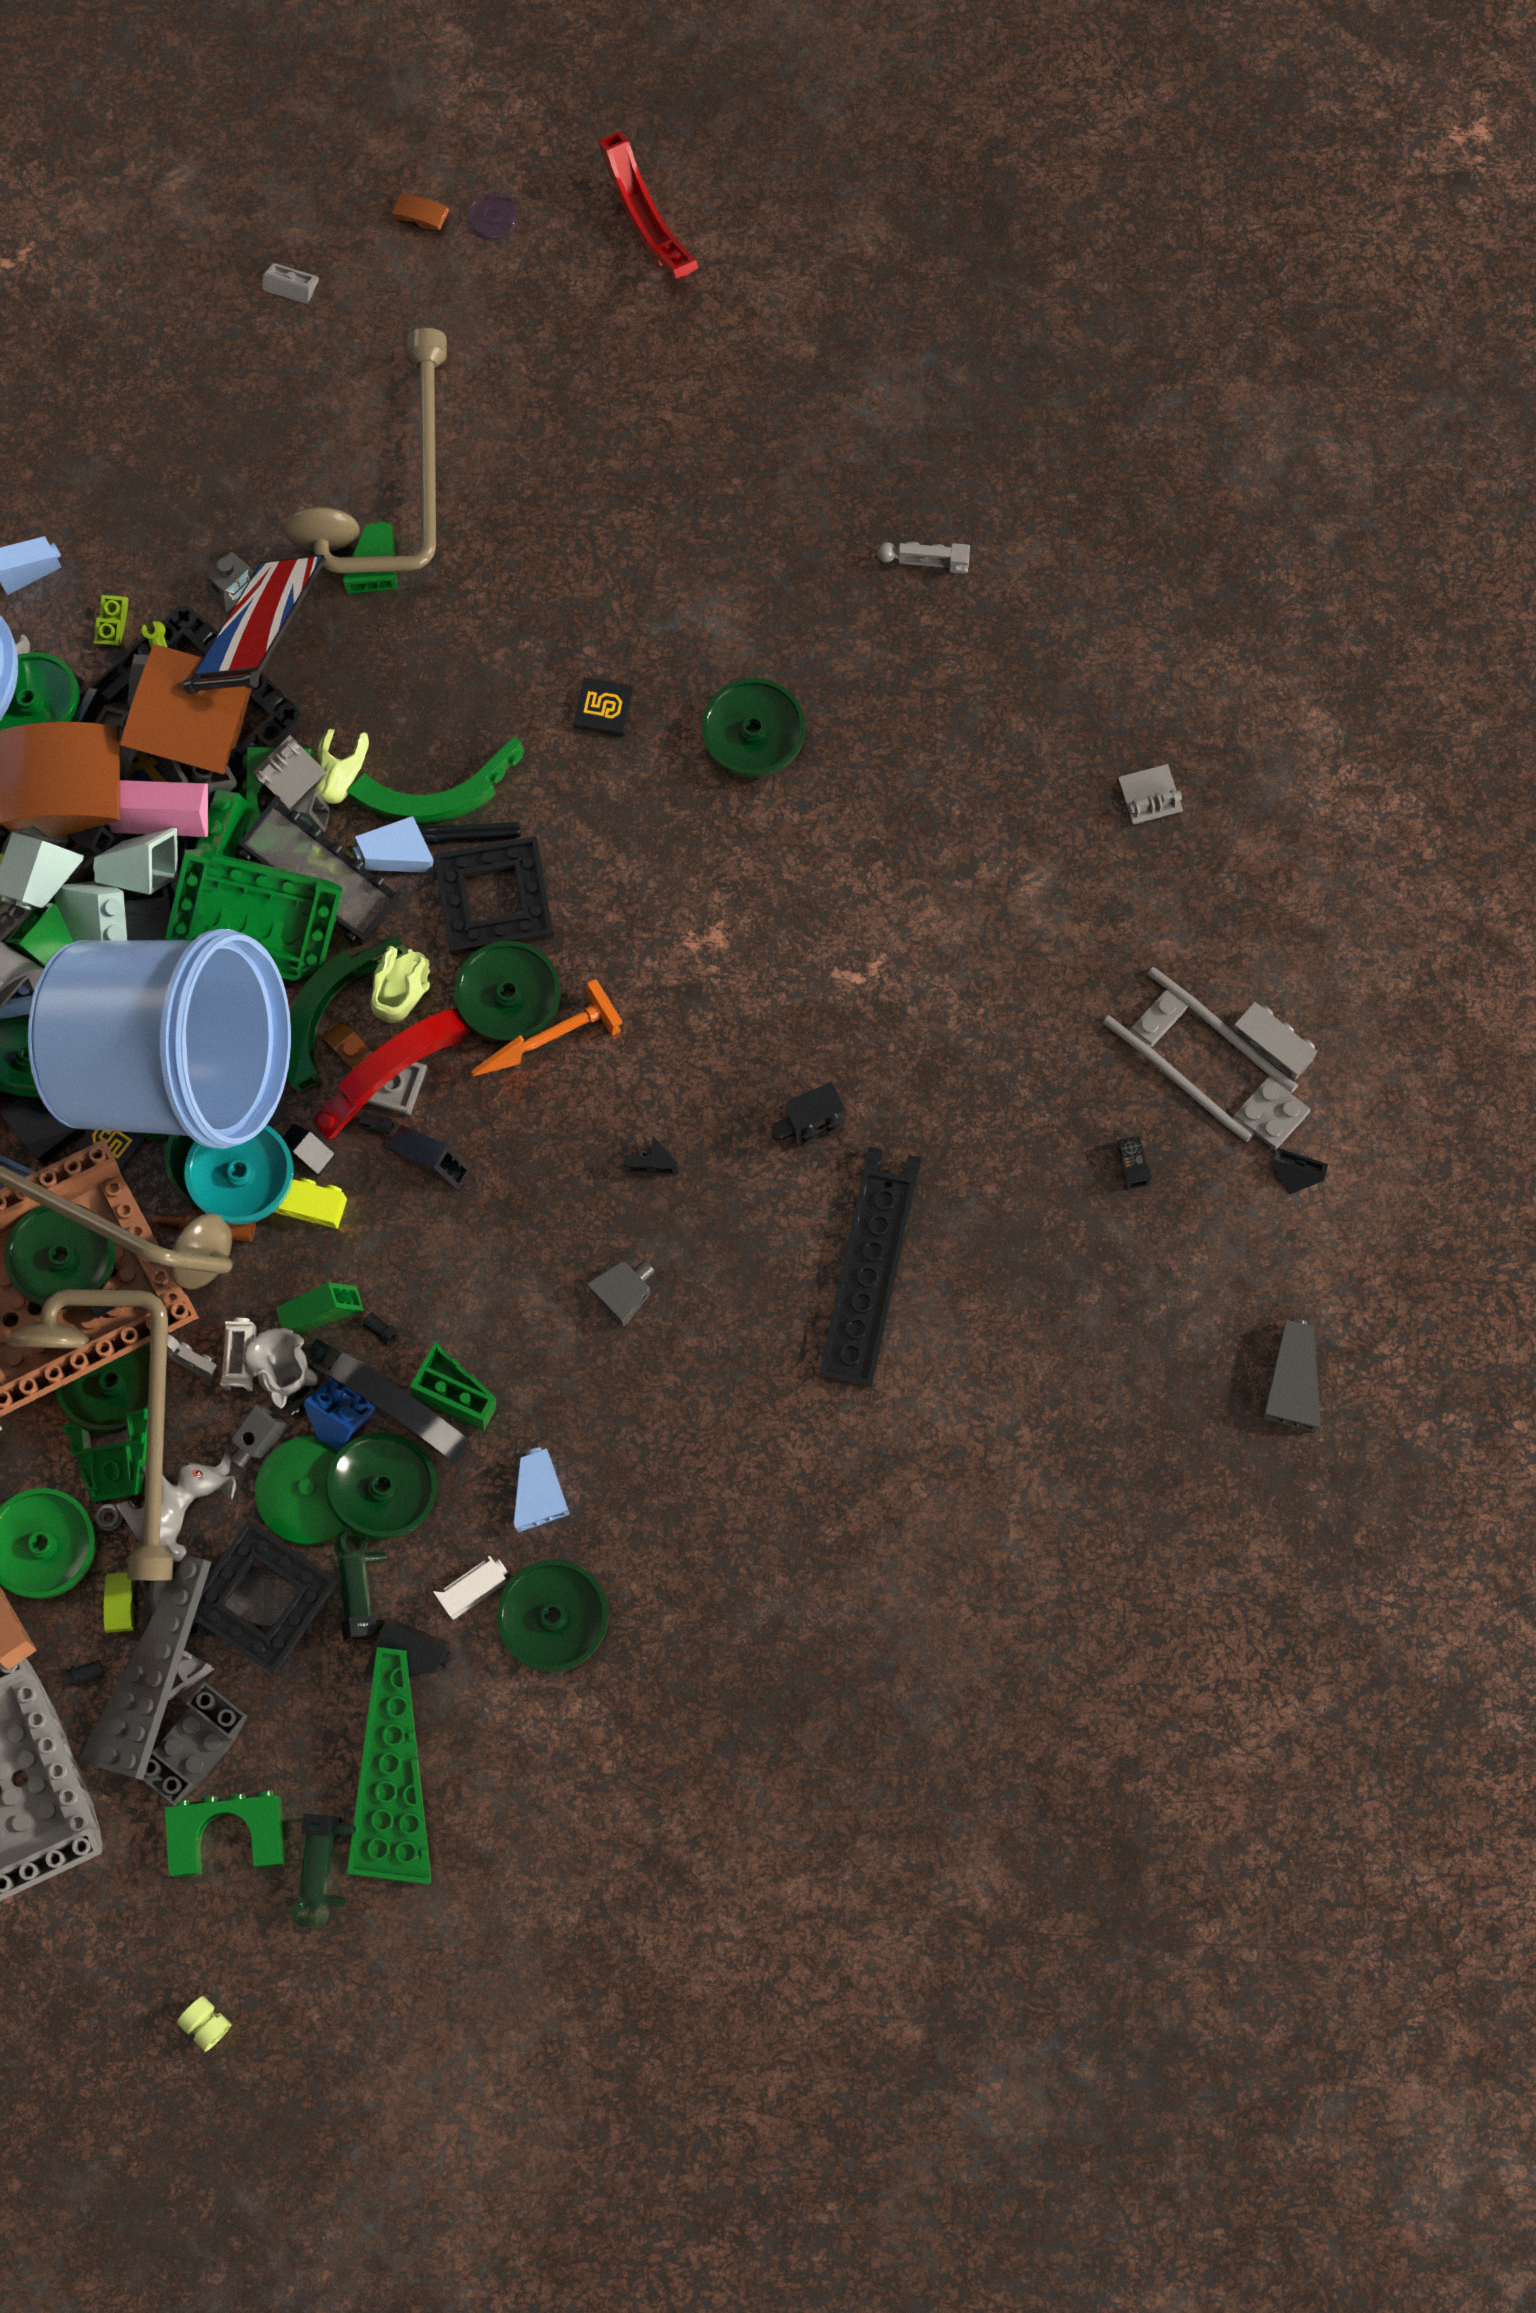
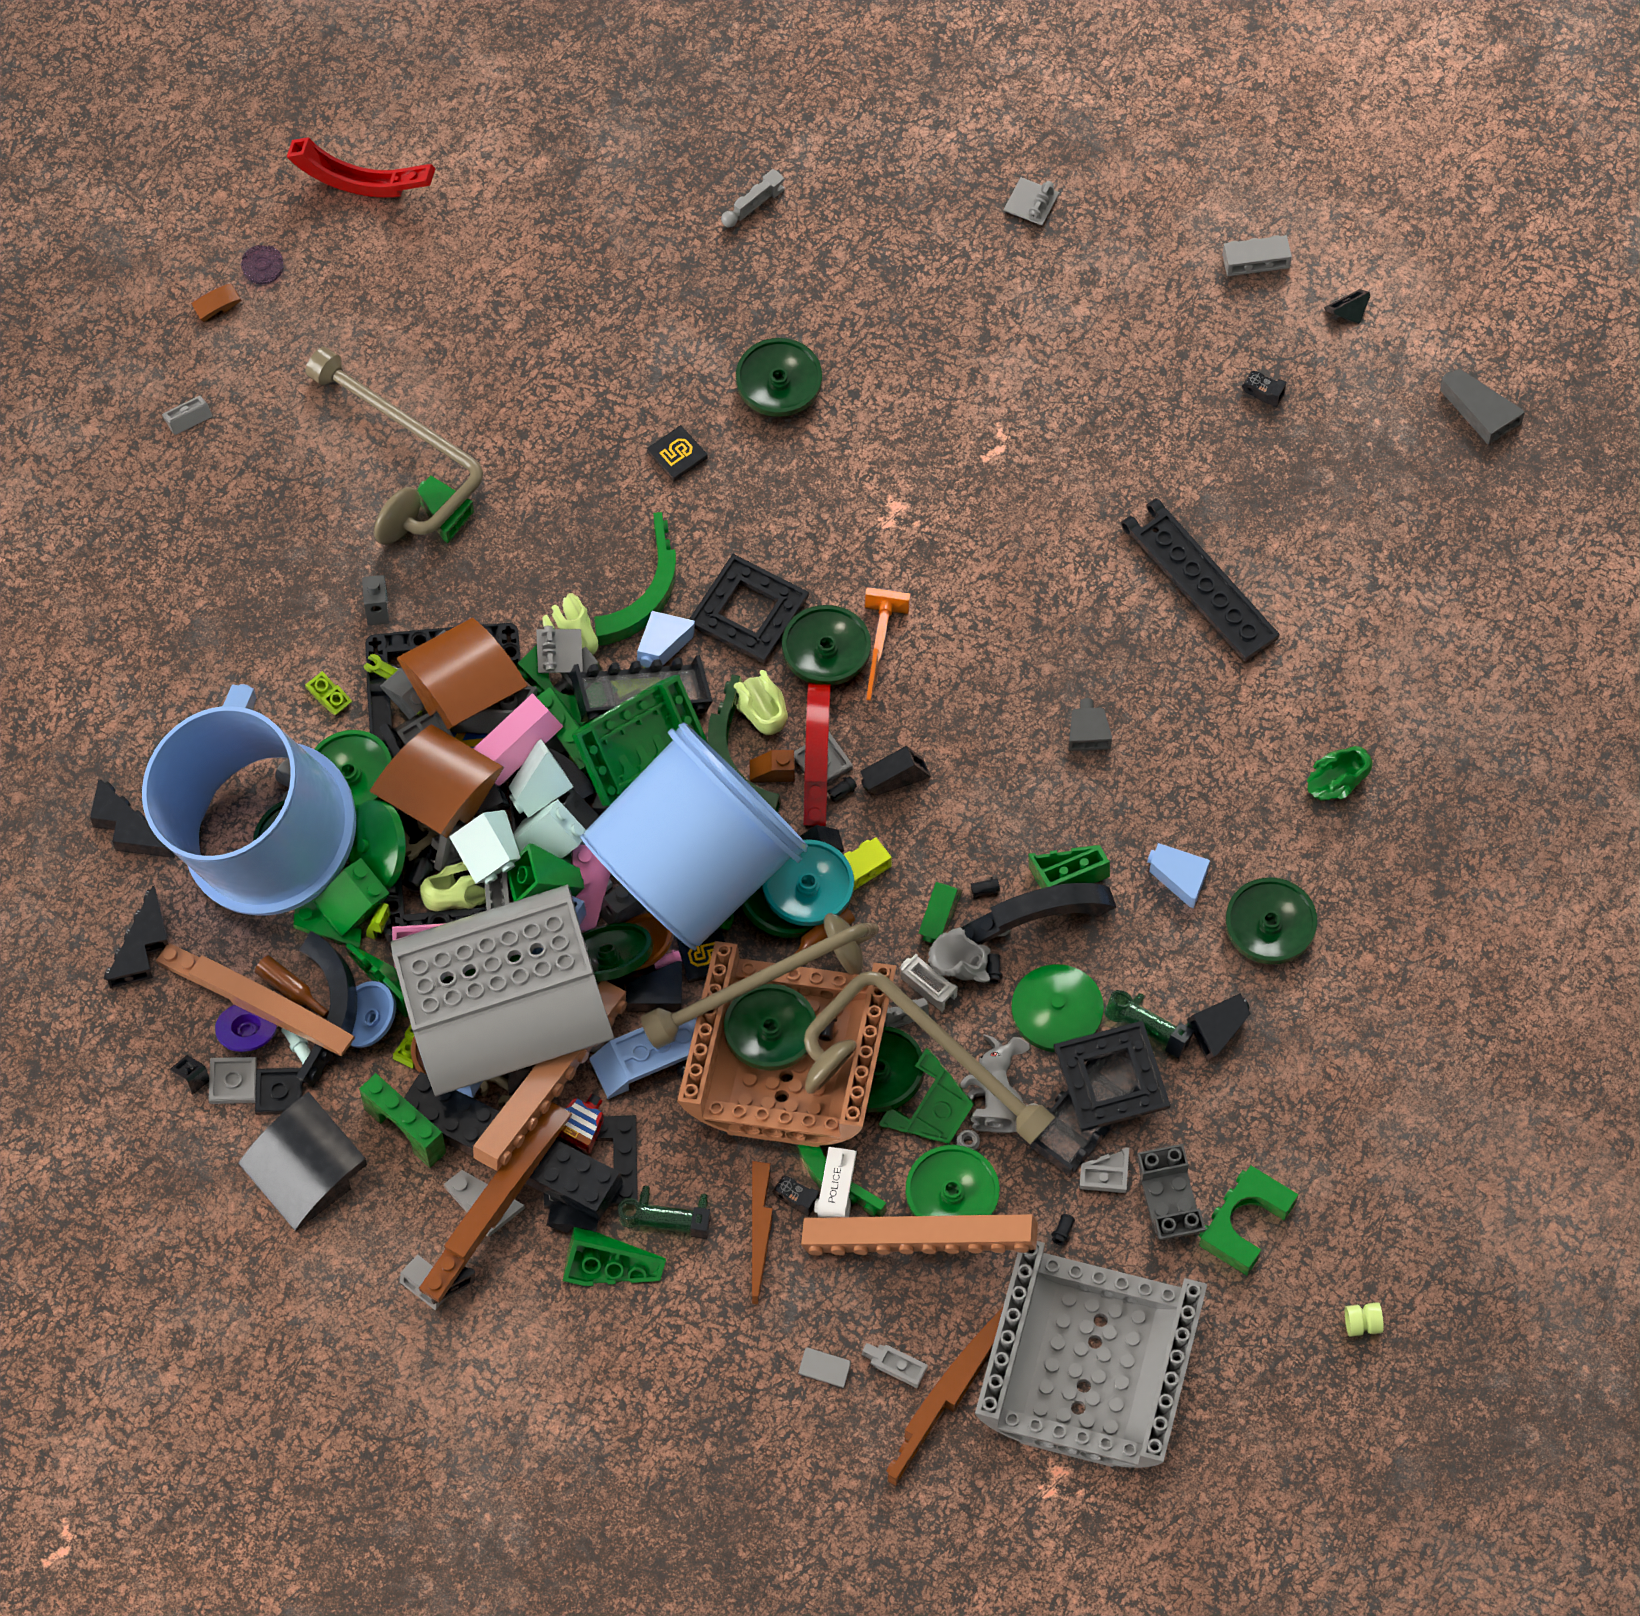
camera: 55 degrees left, 10 degrees down
dark grey wing [79,1555,211,1780] -> none
lime slope [104,1572,136,1633] -> none
flag [184,555,326,694] -> none
dark grey torso [230,1405,291,1467] -> none
clear green piece [291,1814,356,1929] -> none
blue slope [303,1379,376,1452] -> none
dark green dish [326,1432,437,1540] -> none
green wing [347,1647,431,1884] -> none
black axle [419,822,521,842] -> none
white window [433,1556,508,1620] -> none
black slope [624,1136,679,1175] -> none
black hinge [771,1081,845,1146] -> none
light grey plate [1103,967,1310,1151] -> none
none -> green hair [1307,746,1373,801]

